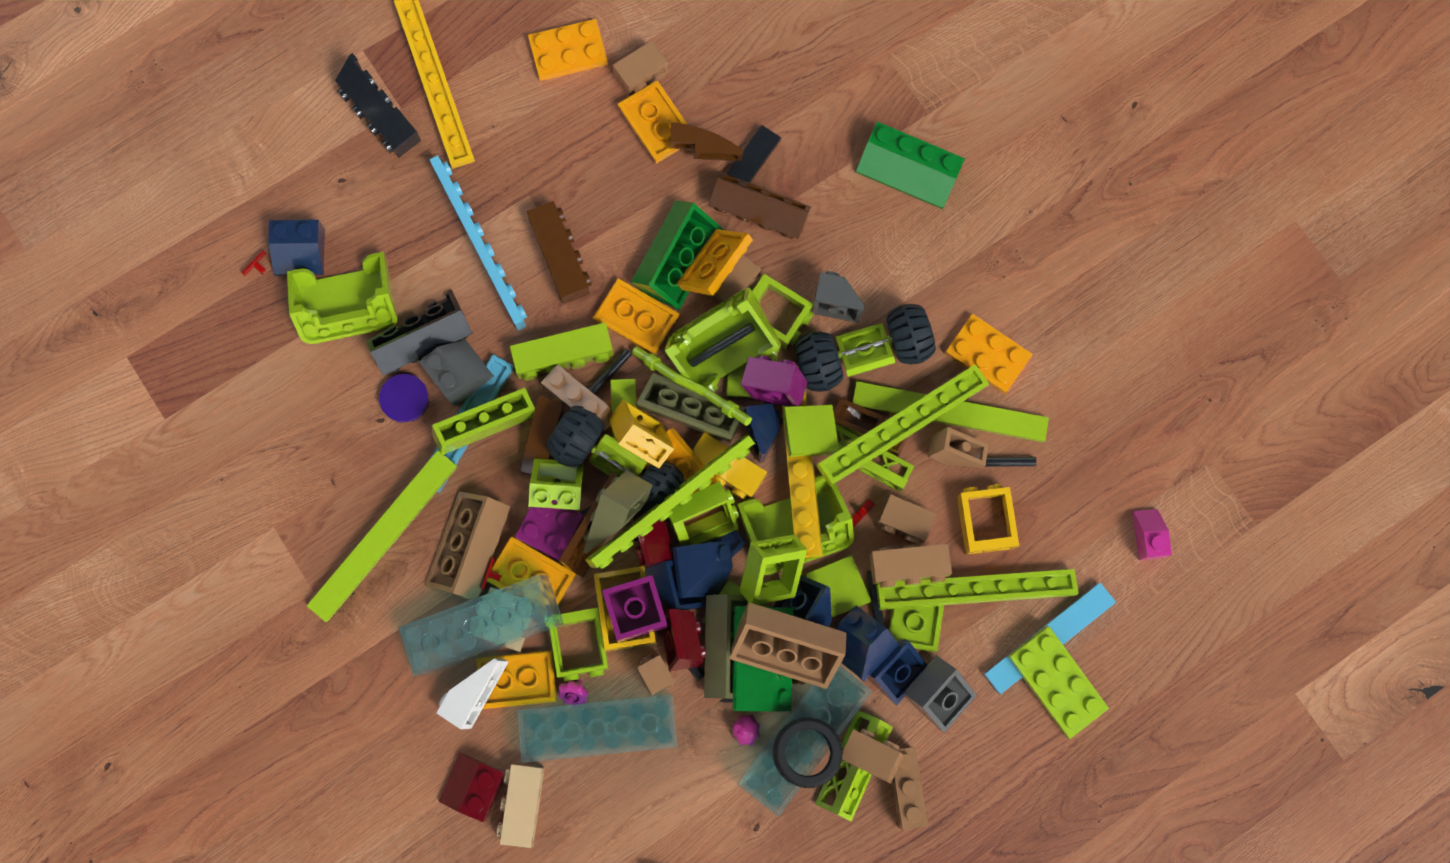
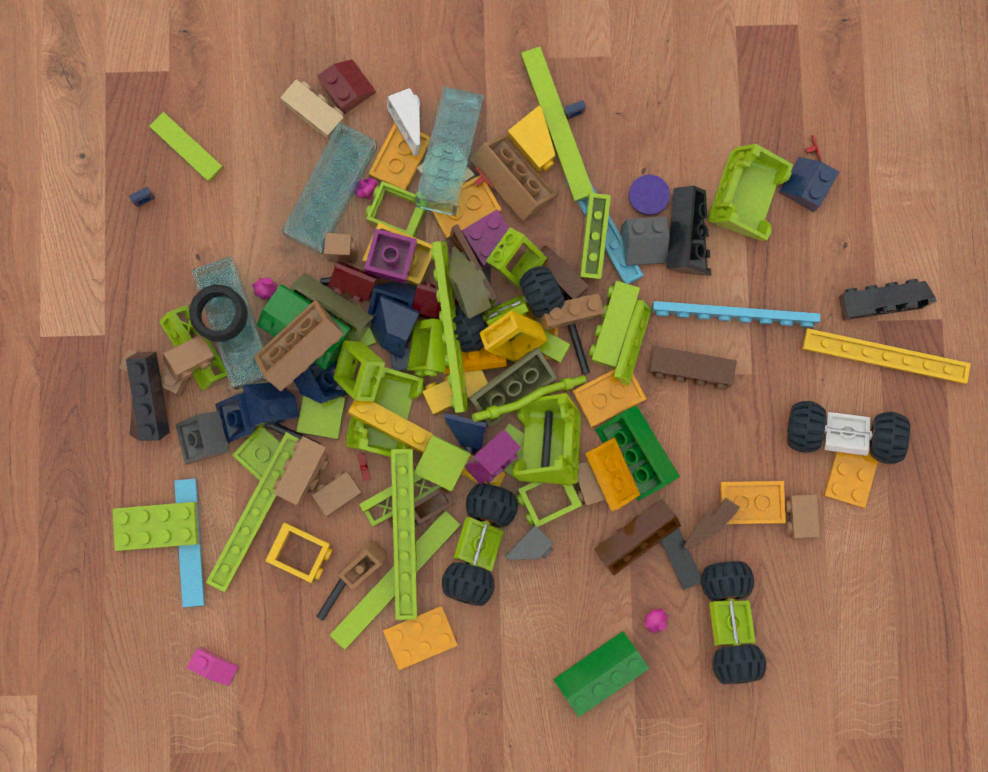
camera: 125 degrees right, 5 degrees up
none -> black wedge [126,352,170,441]
none -> yellow slope [508,105,555,173]
none -> dark blue tile [564,100,586,120]
none -> lime tile [614,300,652,385]
none -> dark pink piece [644,608,669,633]
none -> black plate [701,561,767,684]
none -> black plate [787,401,910,464]

